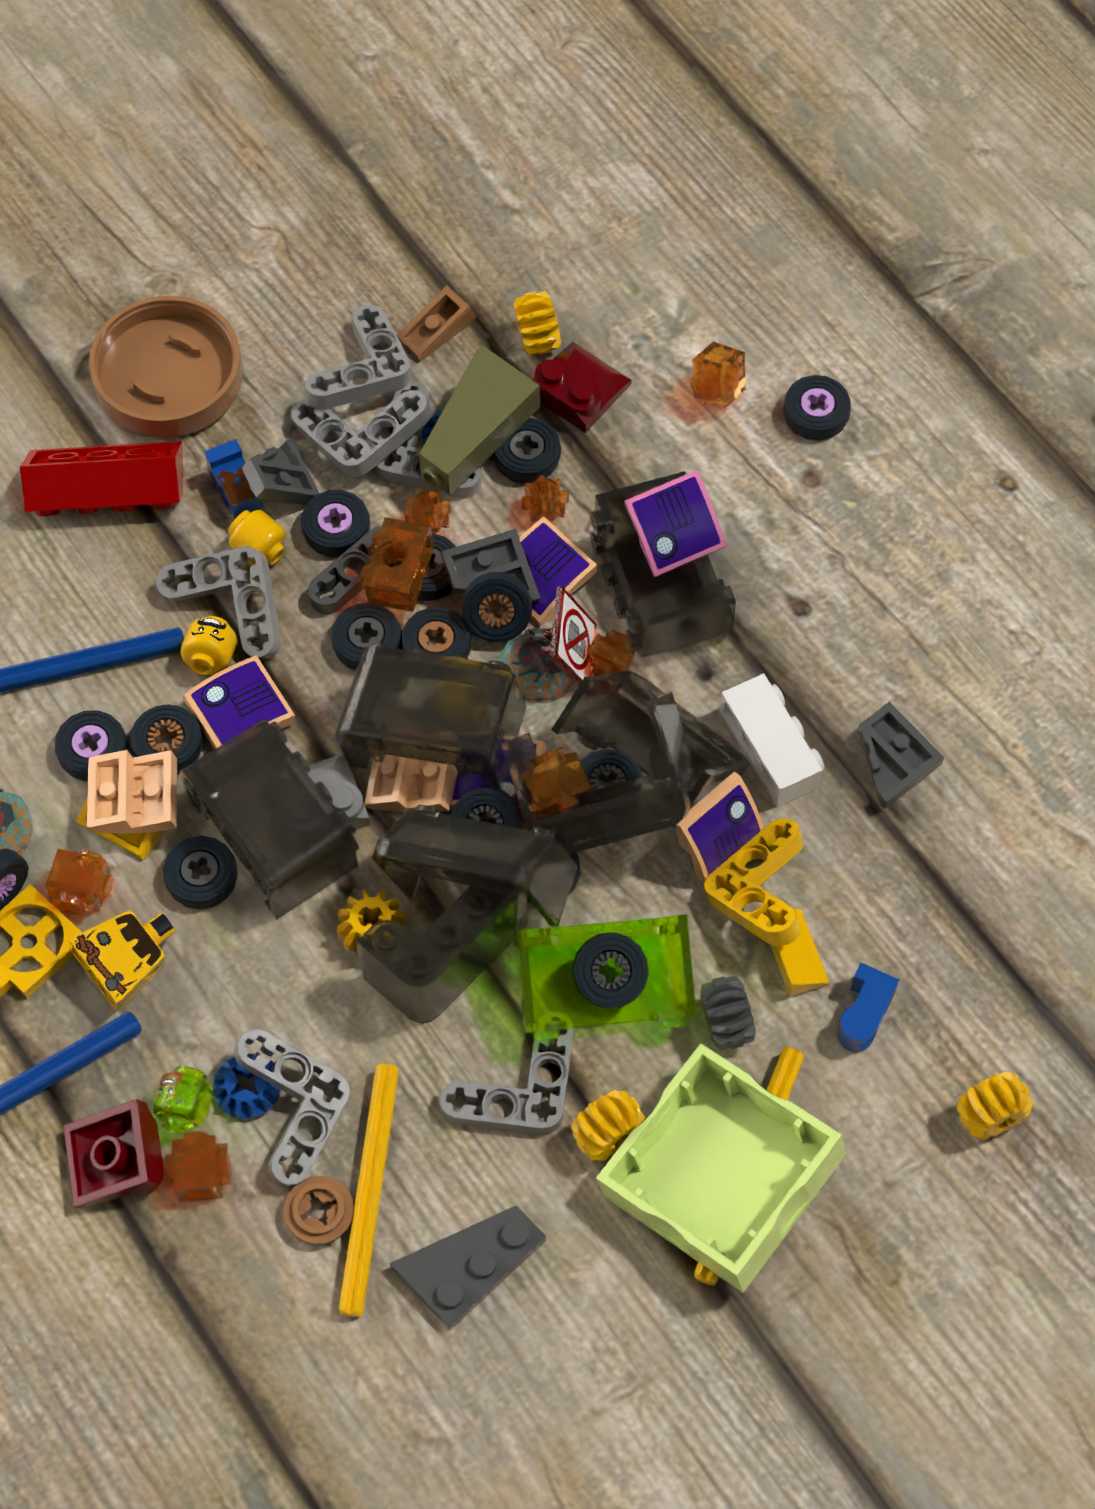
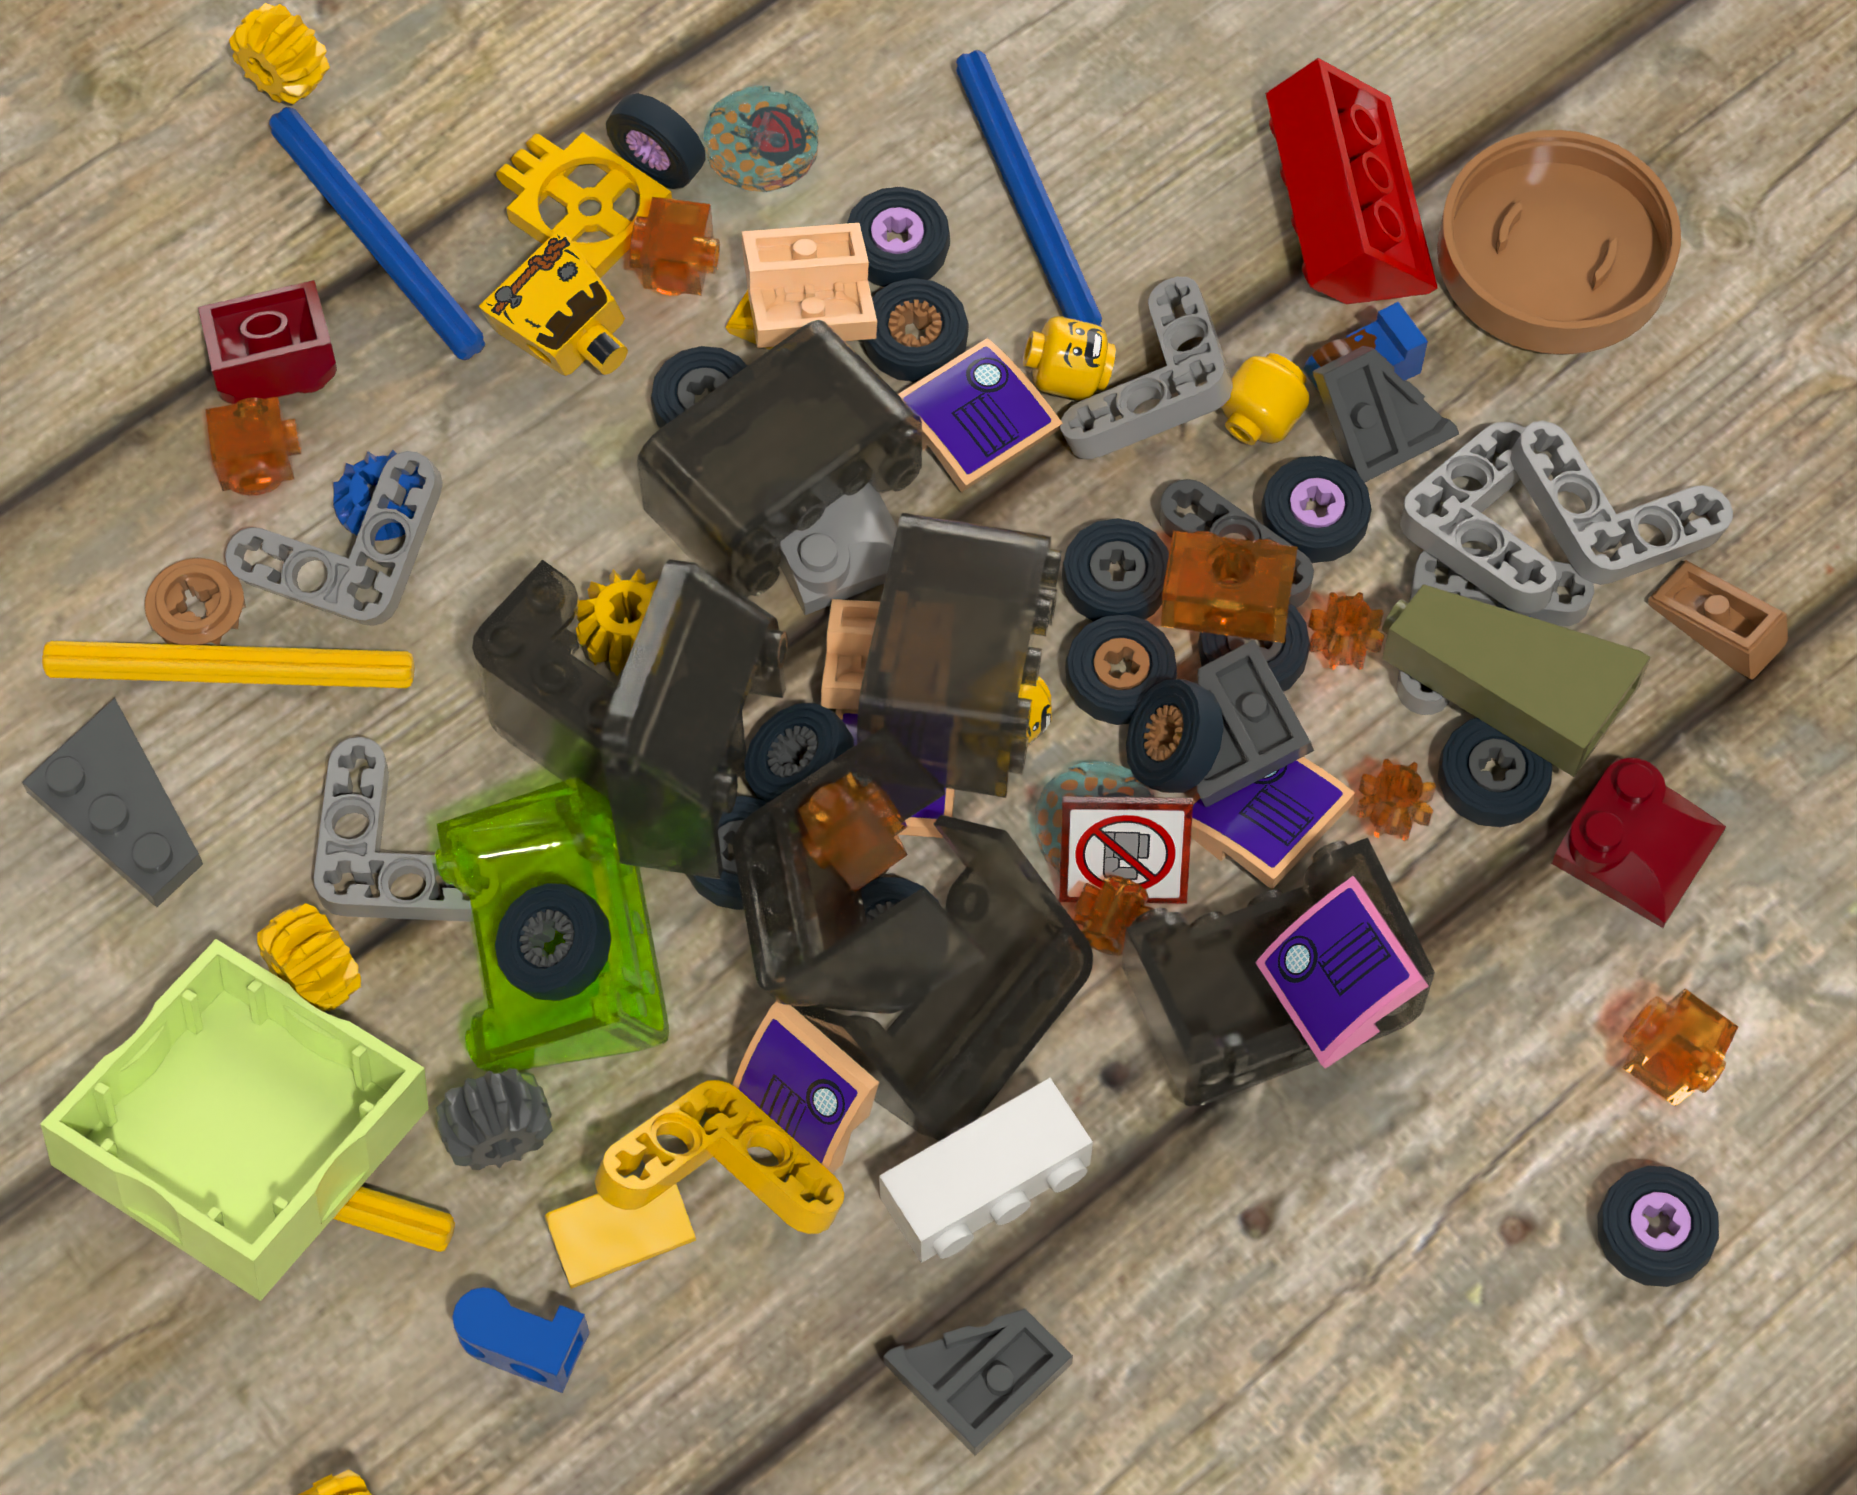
camera: 85 degrees right, 0 degrees up
clear neon green head [152,1066,214,1134] -> none
yellow gear [513,291,561,356] -> none

